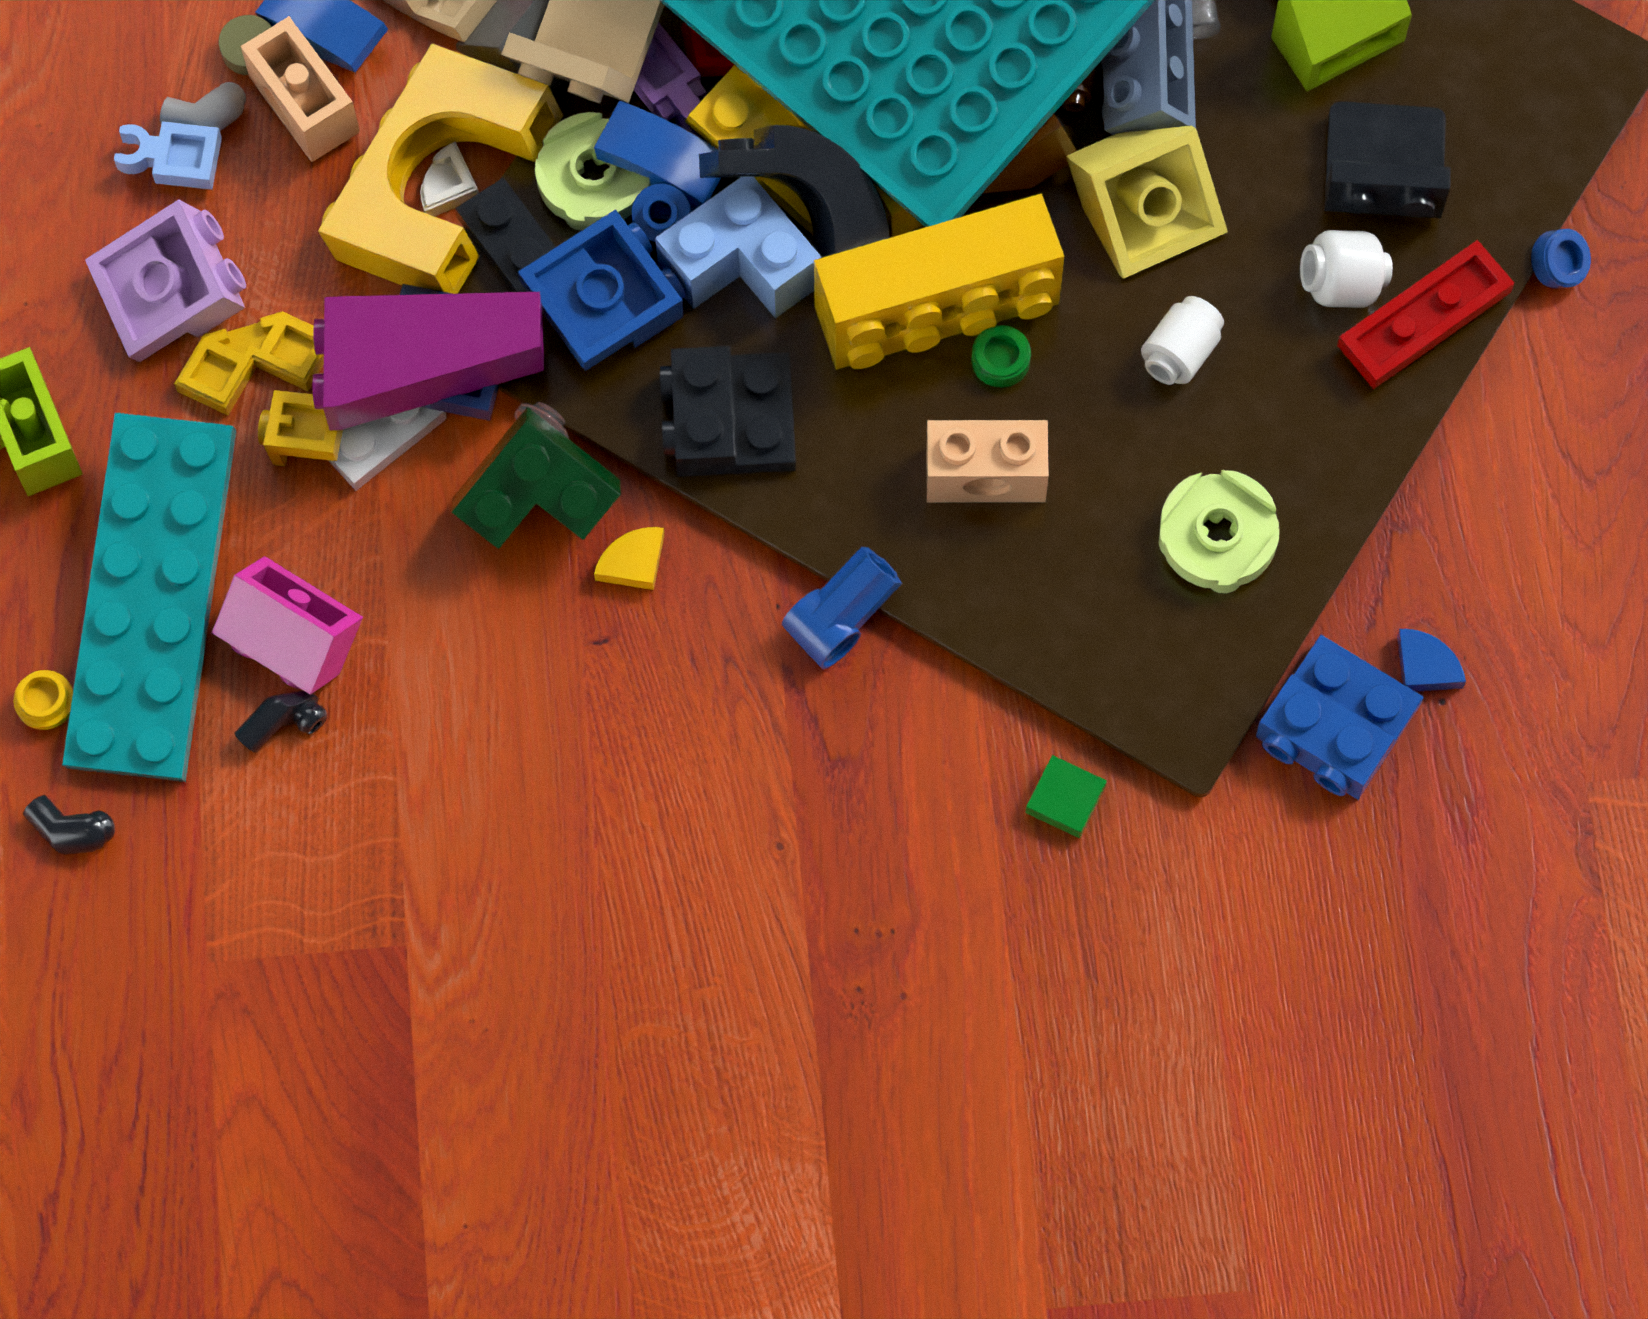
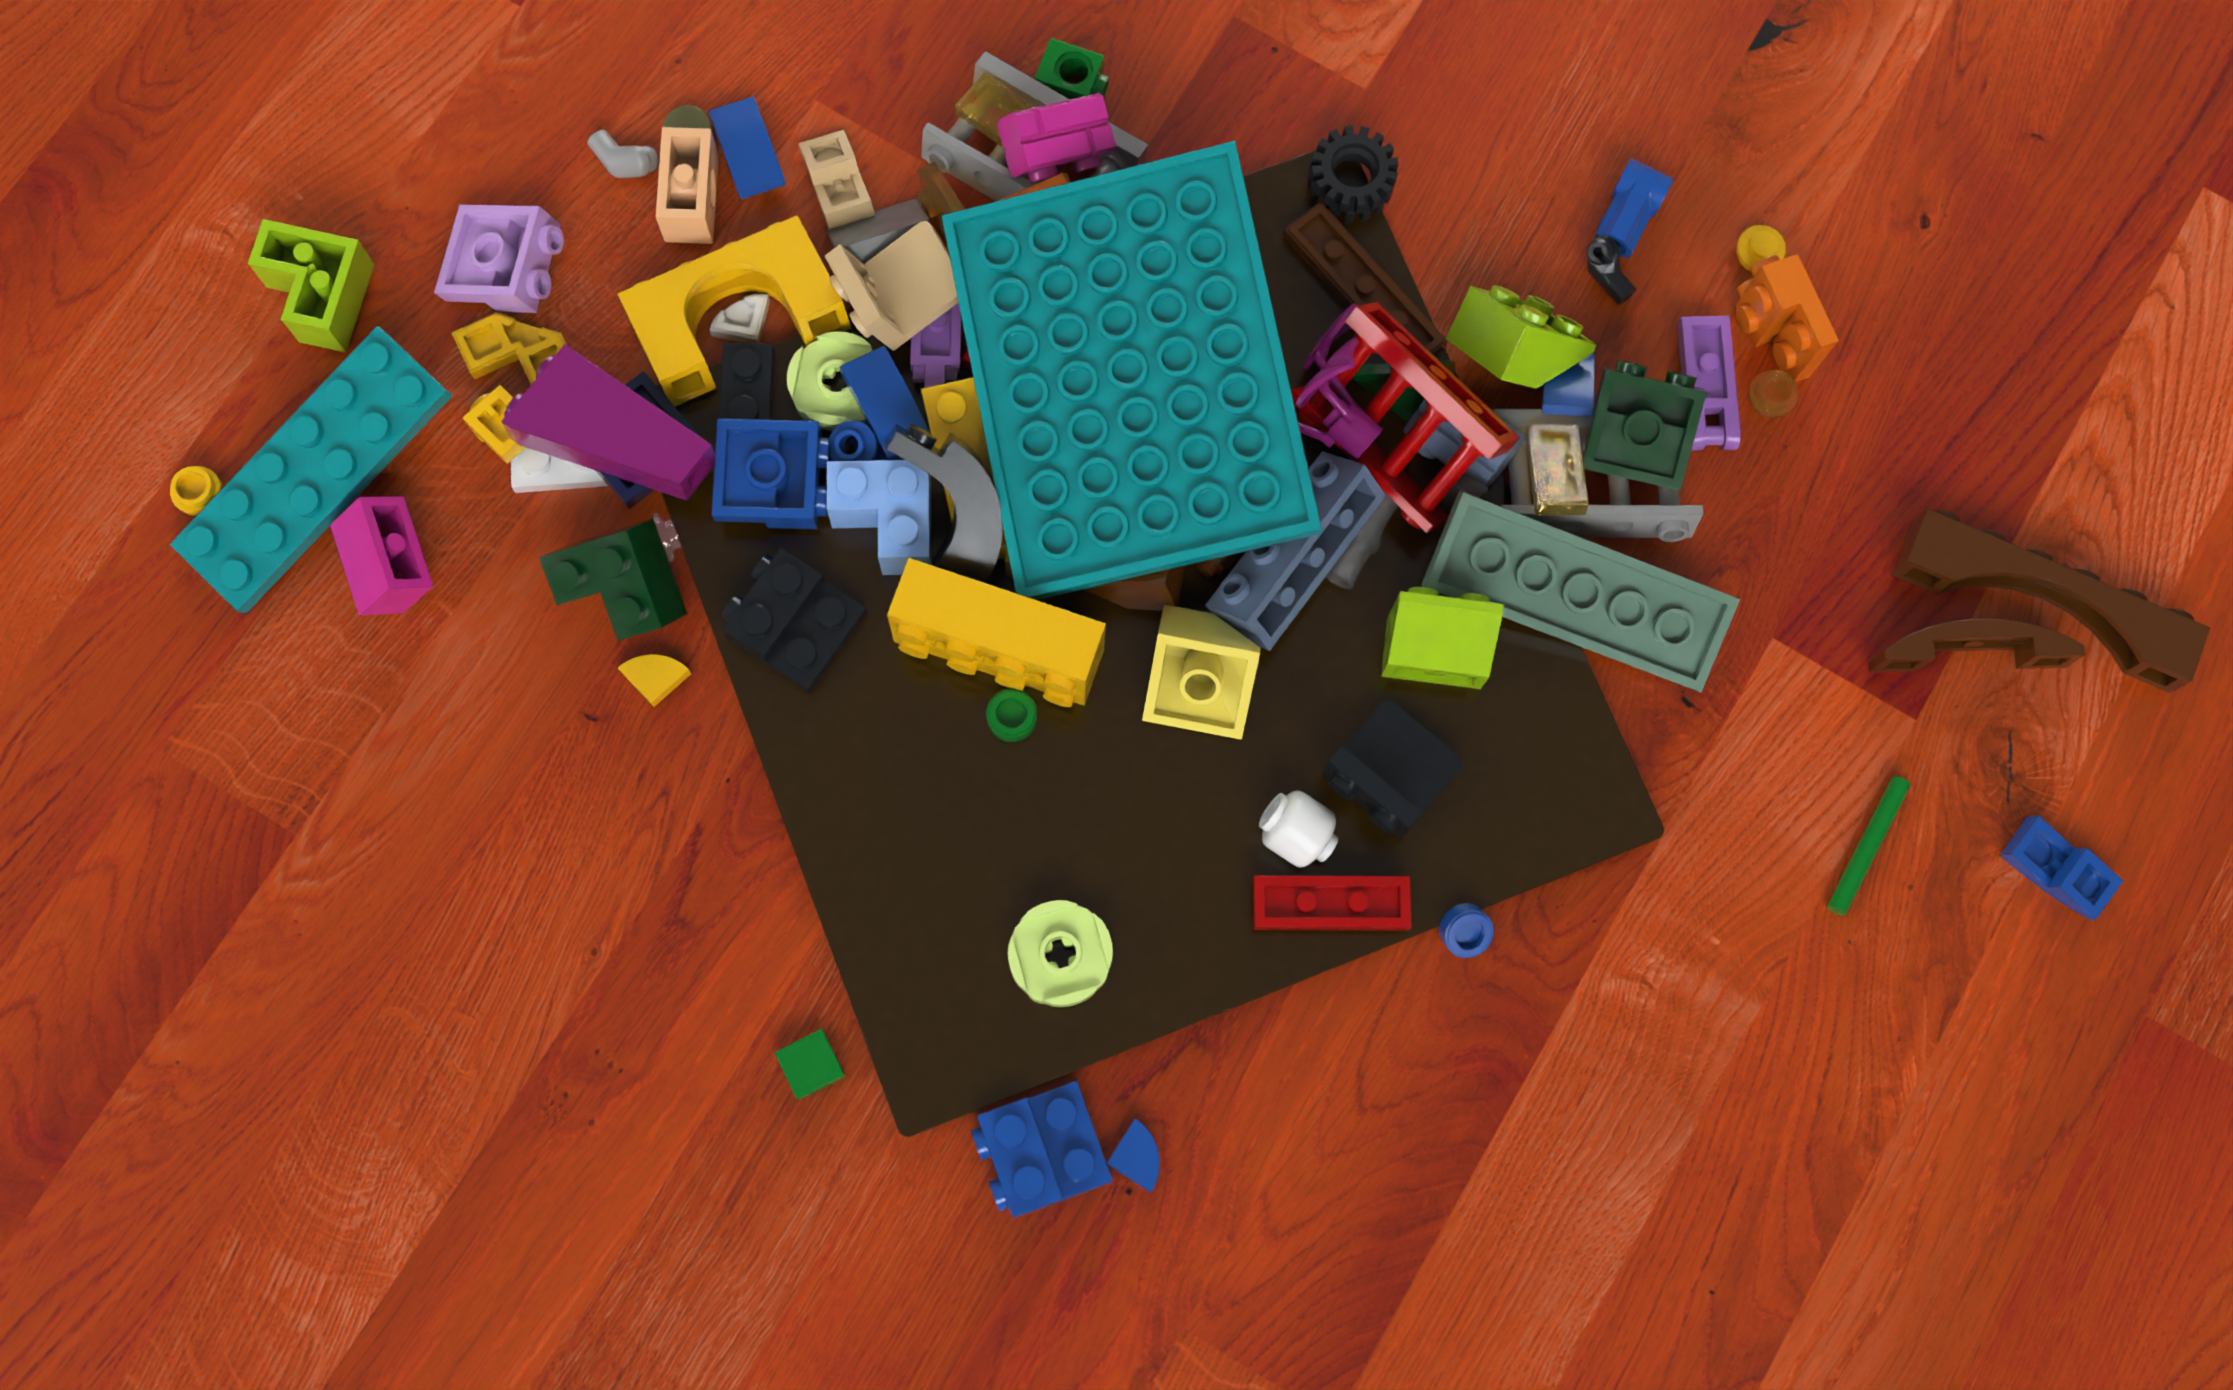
camera: 30 degrees right, 5 degrees up
black arm [23,795,115,855] -> none
light blue plate [114,121,222,190] -> none
black arm [234,691,327,753] -> none
blue piece [781,547,902,669] -> none
light nougat brick [926,420,1049,503] -> none
white brick [1141,296,1224,385] -> none

